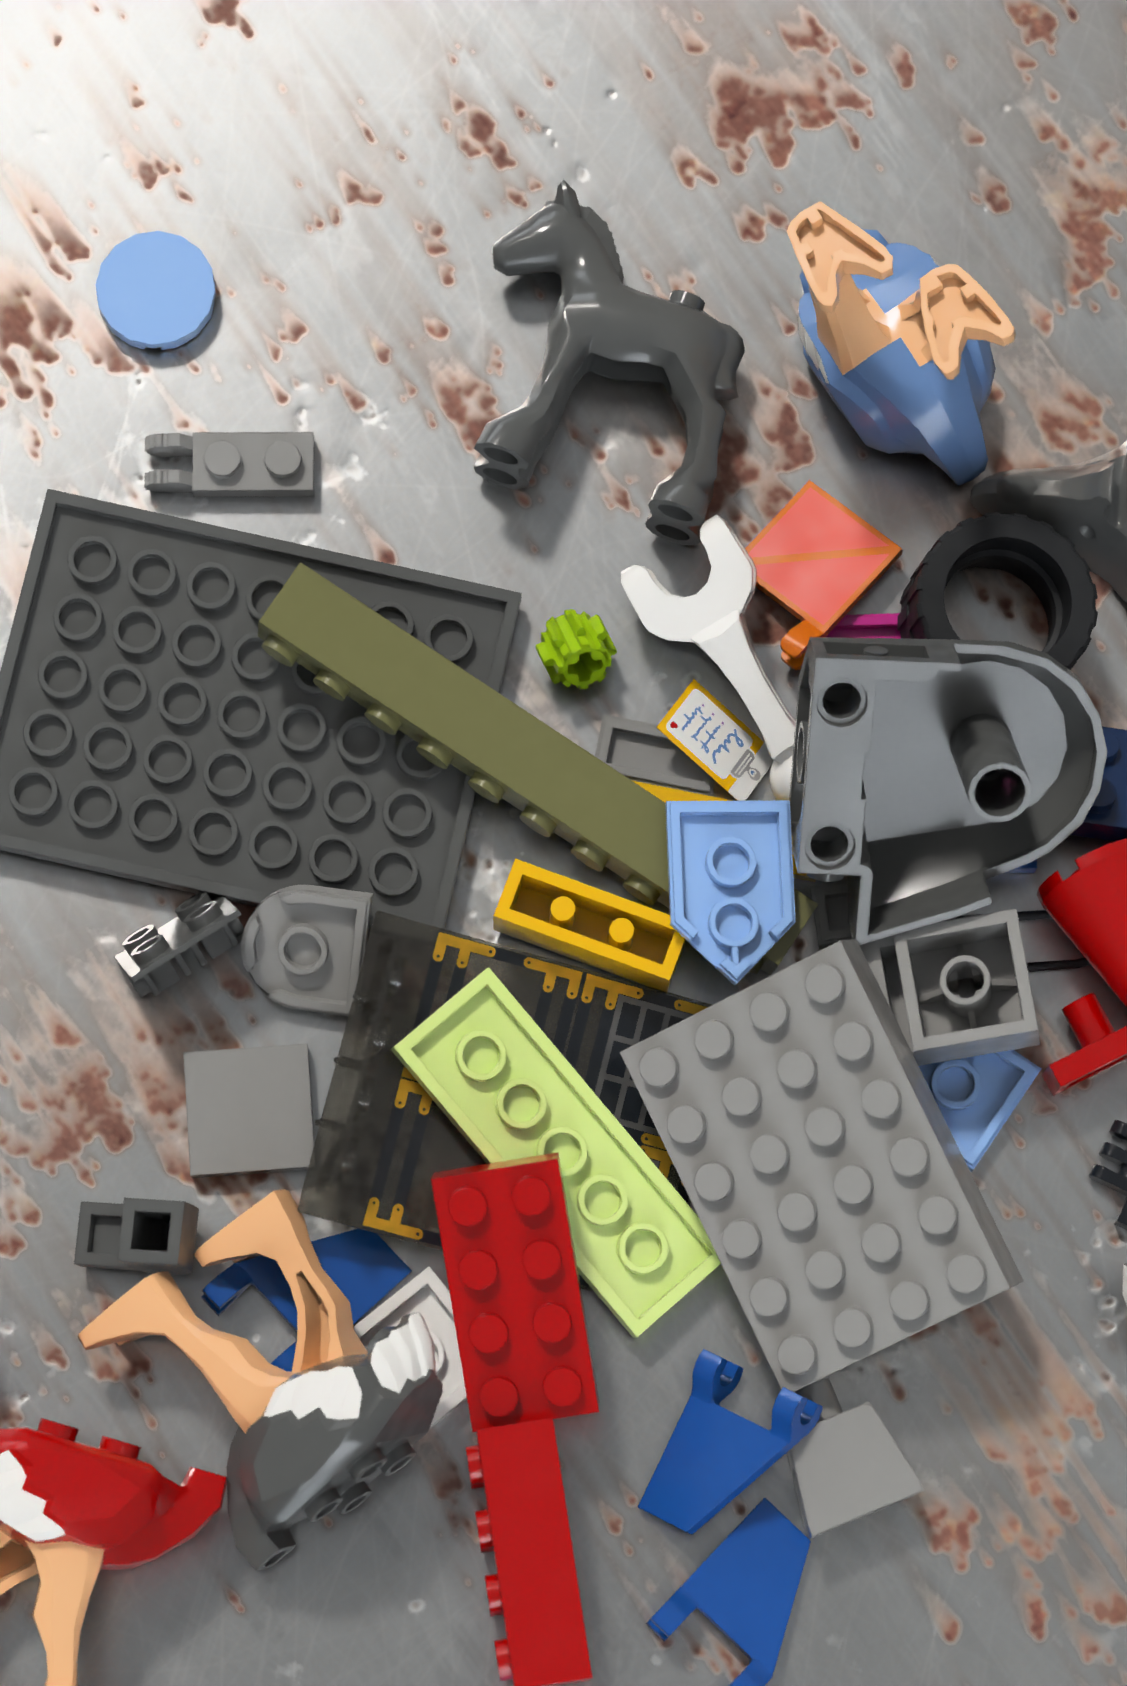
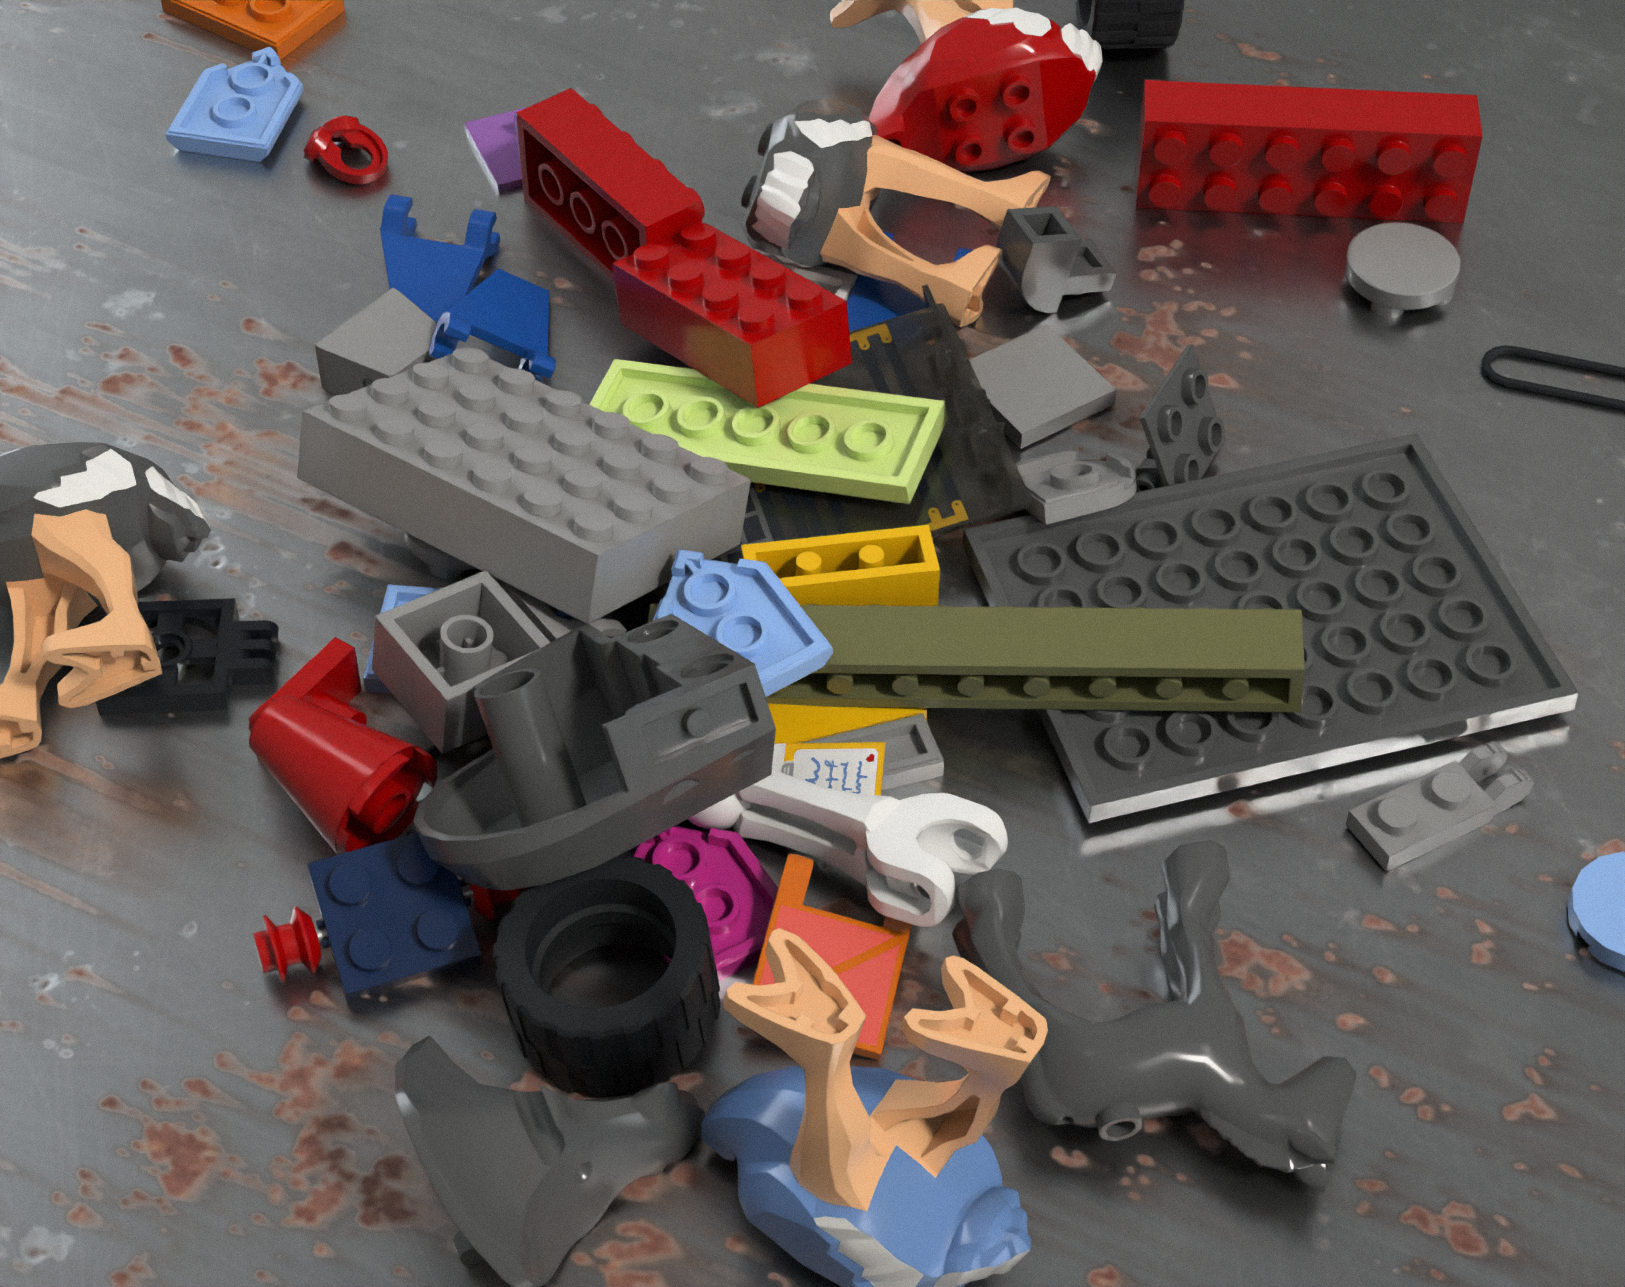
camera: 155 degrees right, 30 degrees down
lime gear [536,609,617,690] -> none

